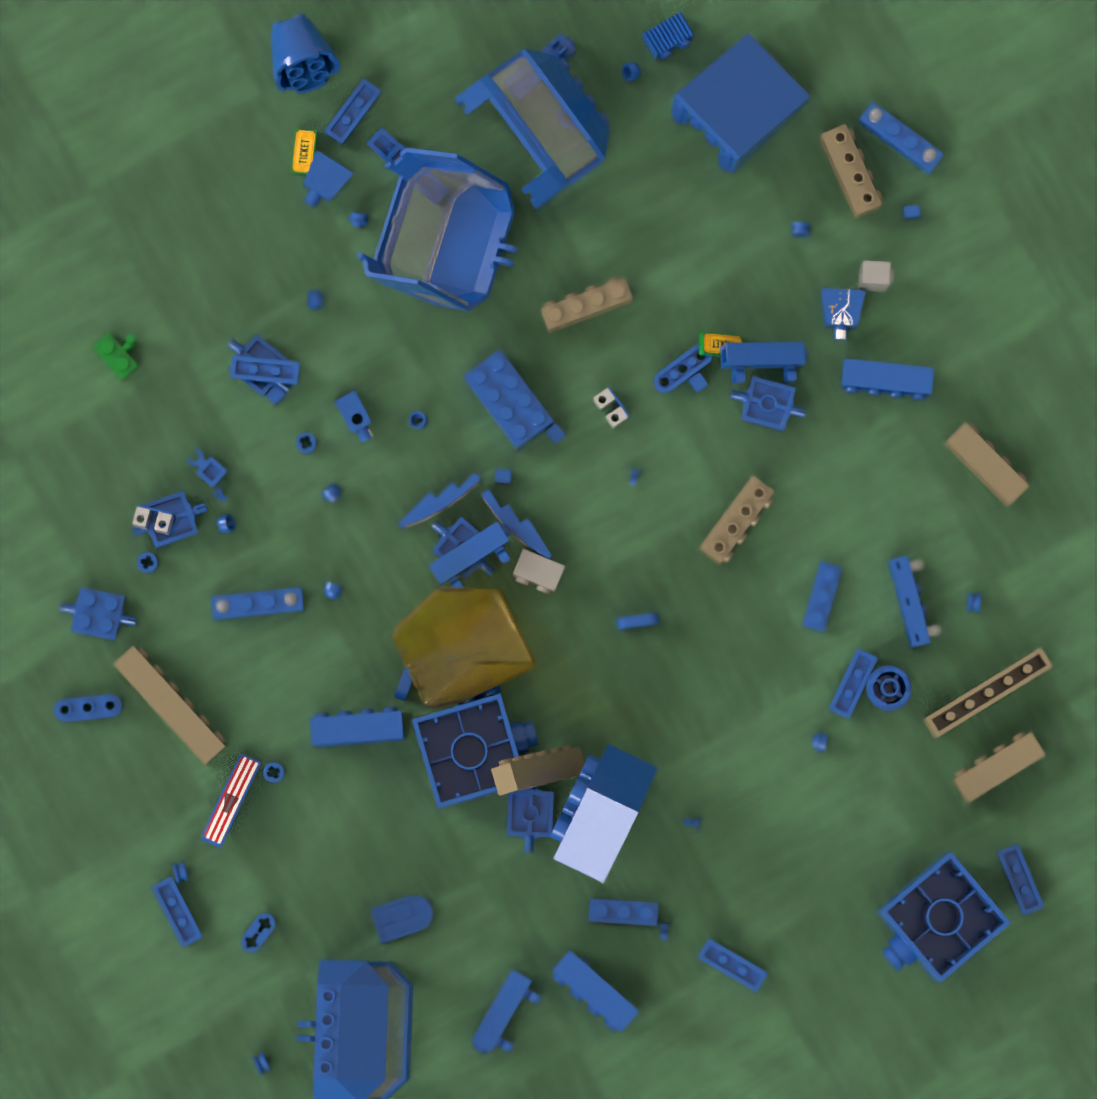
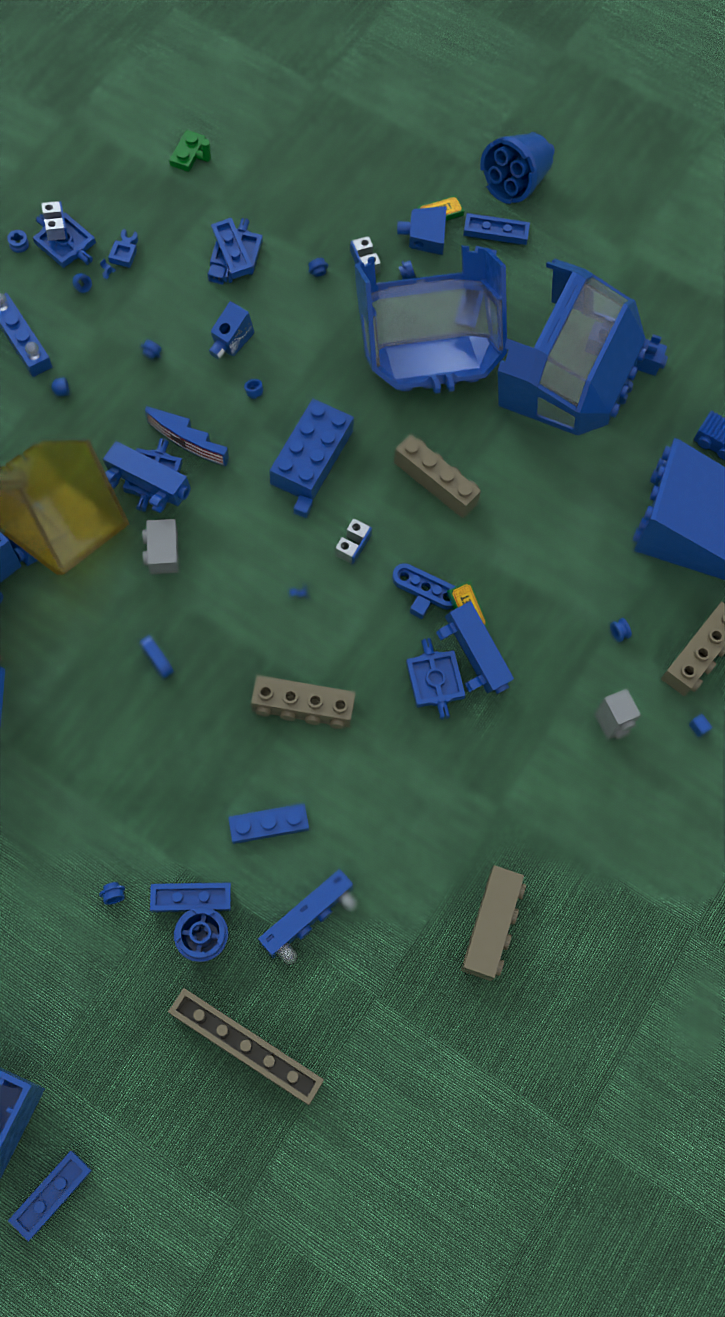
camera: 65 degrees right, 15 degrees down
blue bush [296,432,317,454] -> none
blue slope [481,489,552,560] -> none
blue piece [495,469,512,485] -> none
blue hinge [622,62,641,81] -> none
blue torso [820,288,865,341] -> none
blue brick [840,358,934,401] -> none
dark tan brick [952,731,1046,803] -> none
blue bush [967,592,981,613] -> none
none -> flat silver piece [350,236,381,274]

